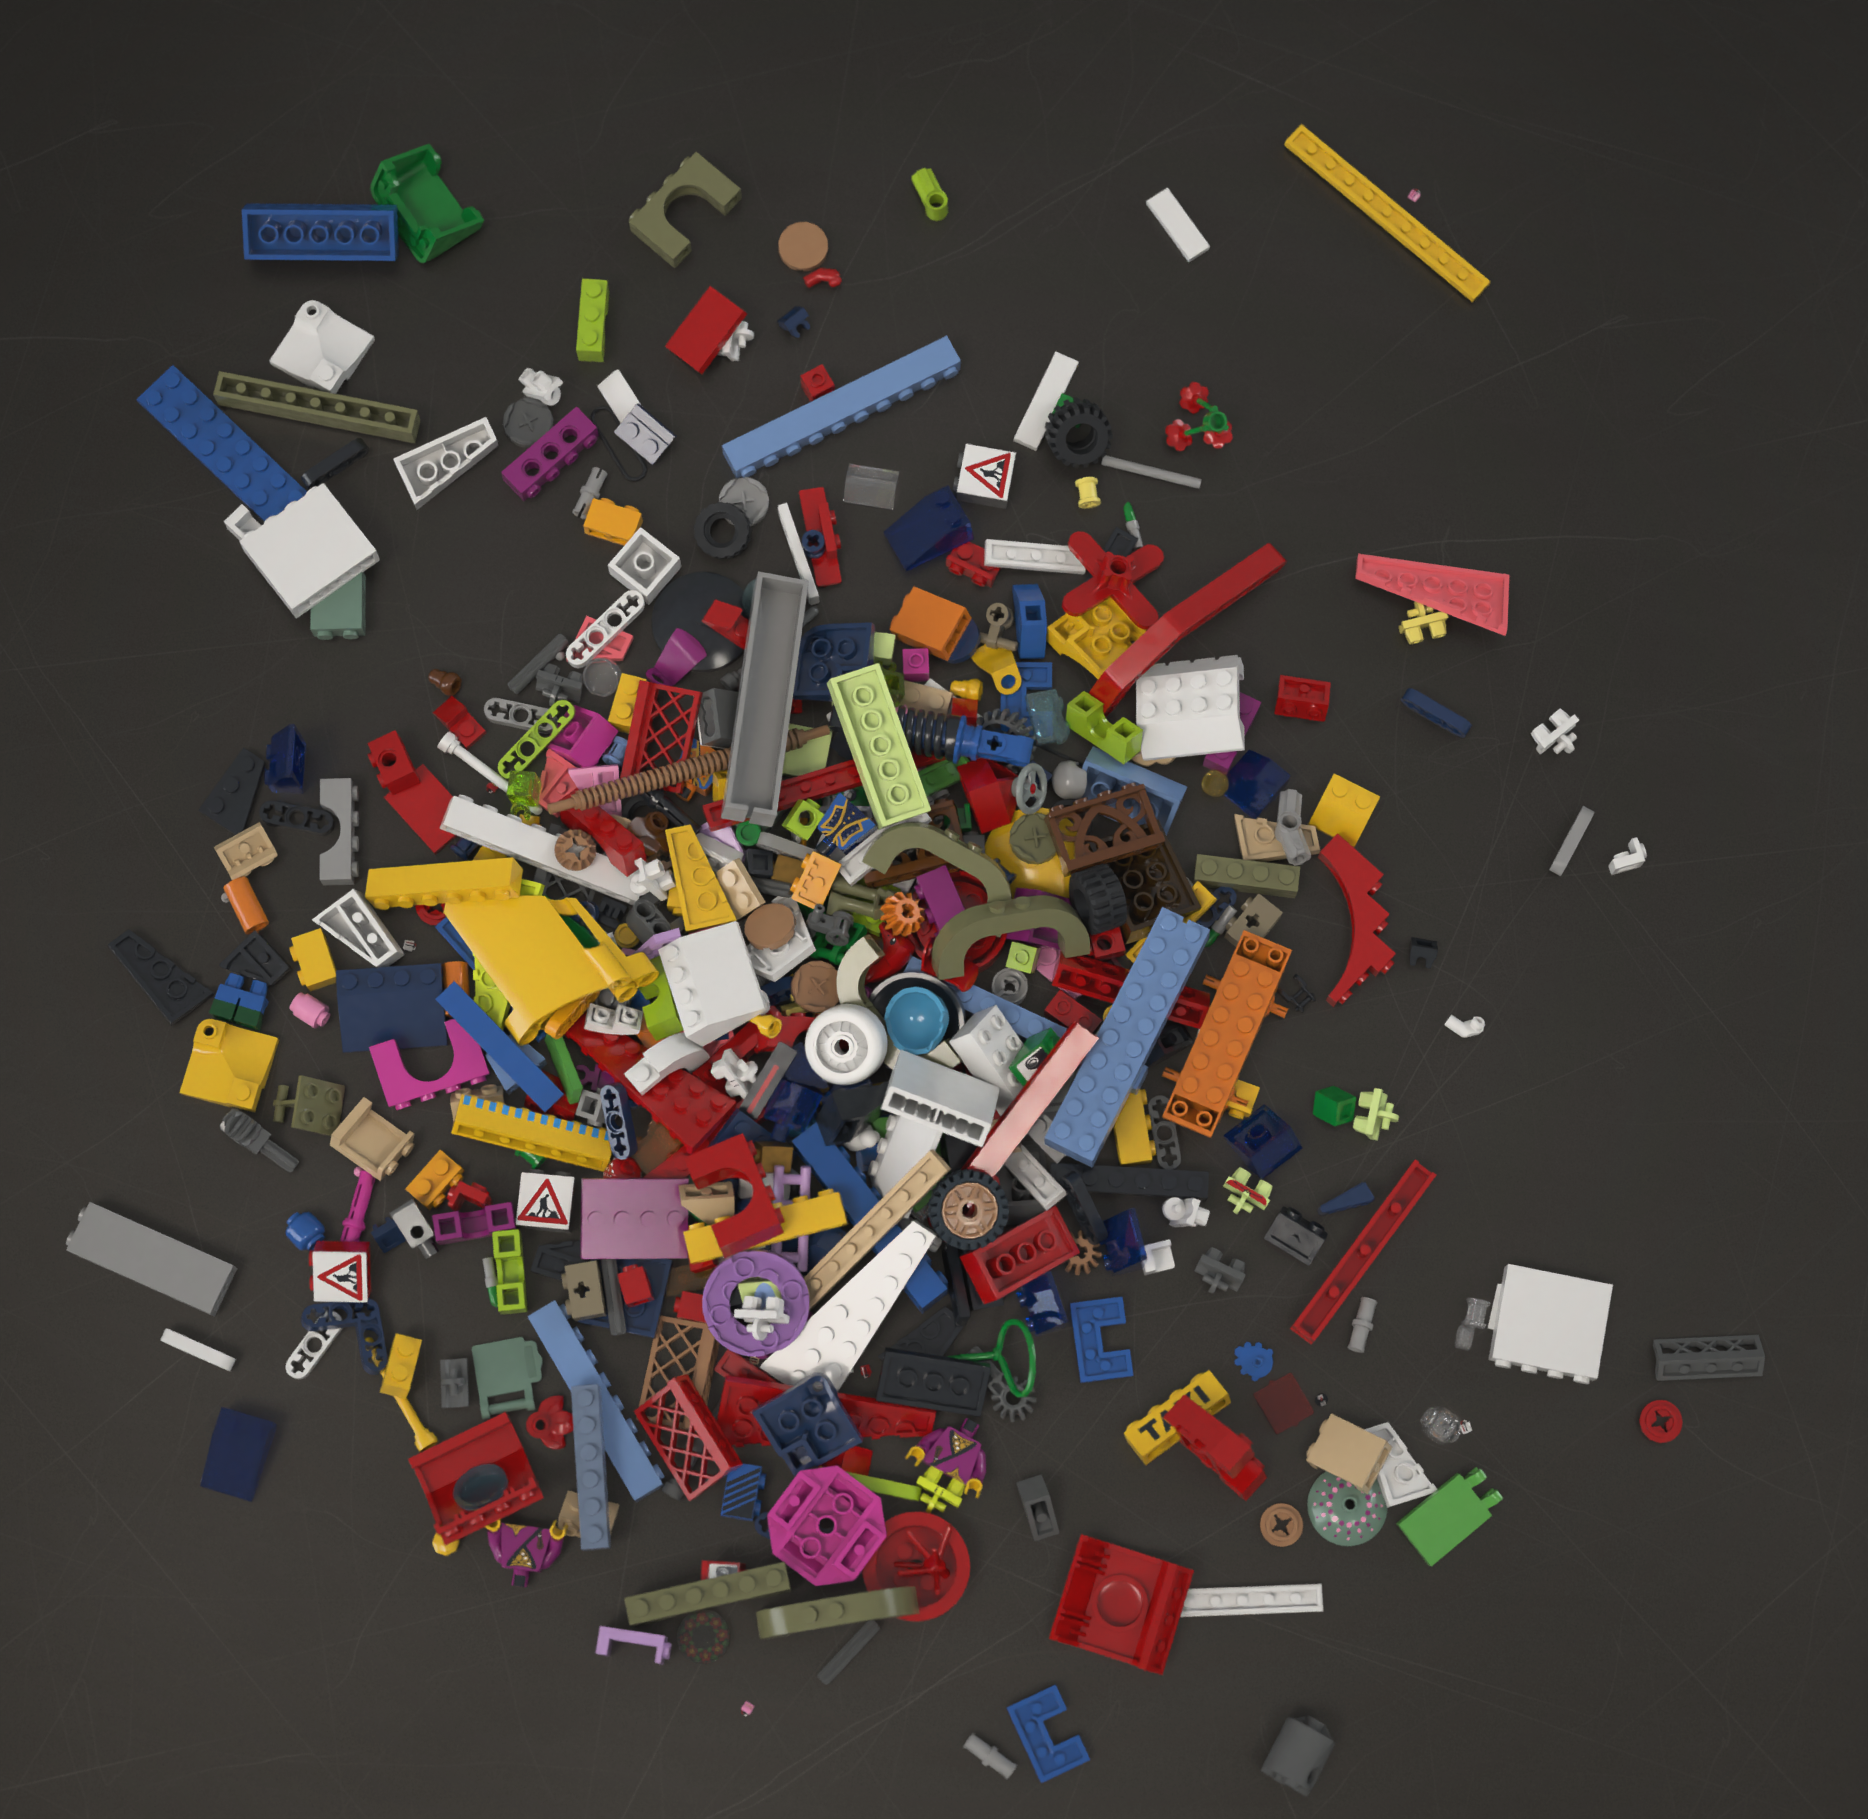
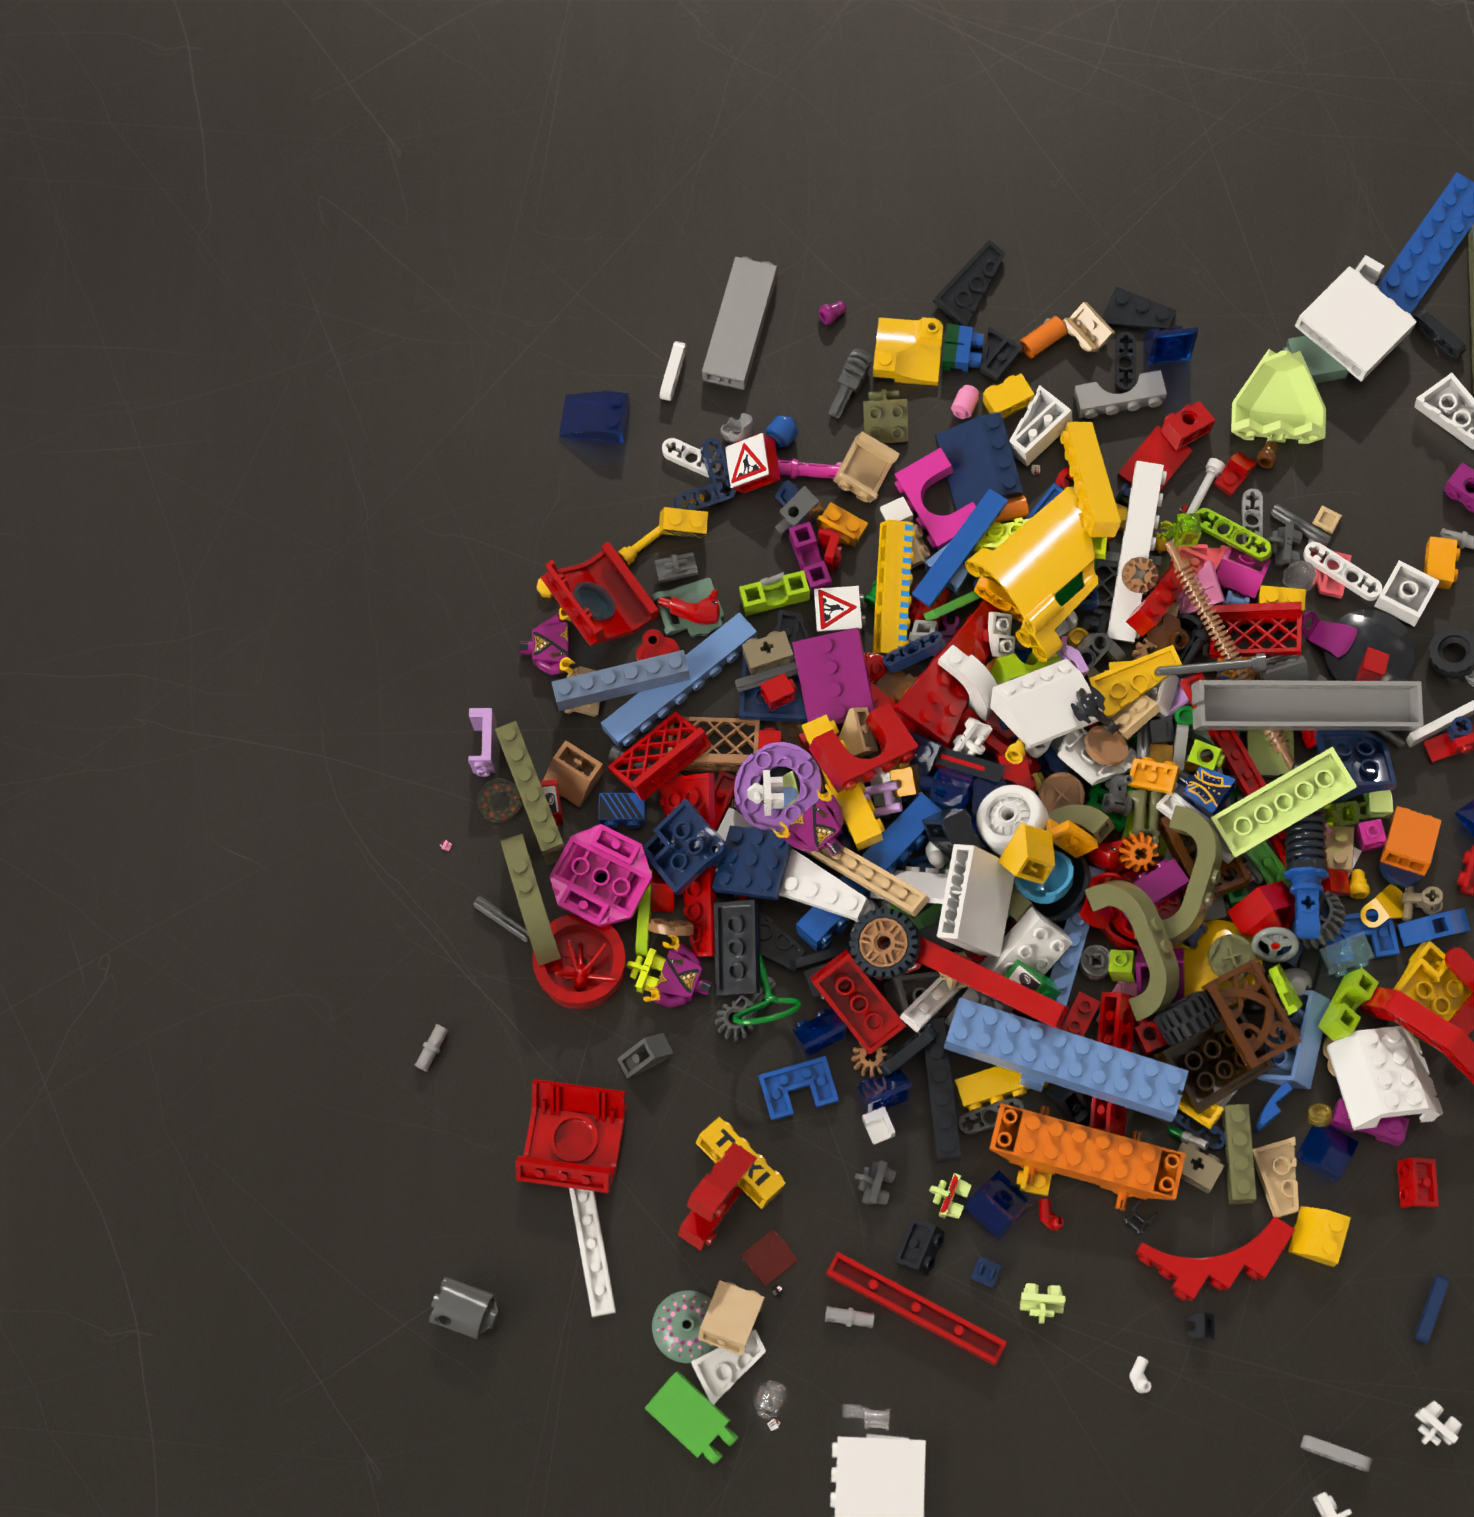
camera: 90 degrees right, 5 degrees down
white hips [630,858,676,901] -> none
blue plate [1007,1685,1090,1783] -> none
white hips [1162,1197,1210,1227] -> none
blue piece [1235,1342,1273,1381] -> none
medium nougat gear [1260,1503,1303,1547] -> none
light grey piece [1274,789,1311,866] -> none
green panel [1313,1086,1356,1126] -> none
dark blue slope [1317,1182,1375,1216] -> none
none -> medium nougat slope [543,740,605,808]
none -> medium nougat tile [648,918,694,936]
none -> red animal [658,589,720,625]
none -> dark blue plate [712,825,793,900]
none -> light grey hair [720,413,754,444]
none -> magenta torso [773,784,844,856]
none -> magenta piece [818,301,847,325]
none -> white panel [880,497,913,523]
none -> dark blue tile [970,1257,1001,1289]
none -> yellow slope [998,822,1055,885]
none -> red arm [1039,1198,1064,1231]
none -> light orange bracket [1046,819,1098,858]
none -> black piece [1071,686,1120,734]
none -> dark grey piece [1155,653,1267,676]
none -> yellowish green panel [1231,349,1326,444]
none -> blue slope [1254,1081,1293,1134]
none -> lime wing [1268,964,1303,1015]
none -> tan tile [1312,505,1342,536]

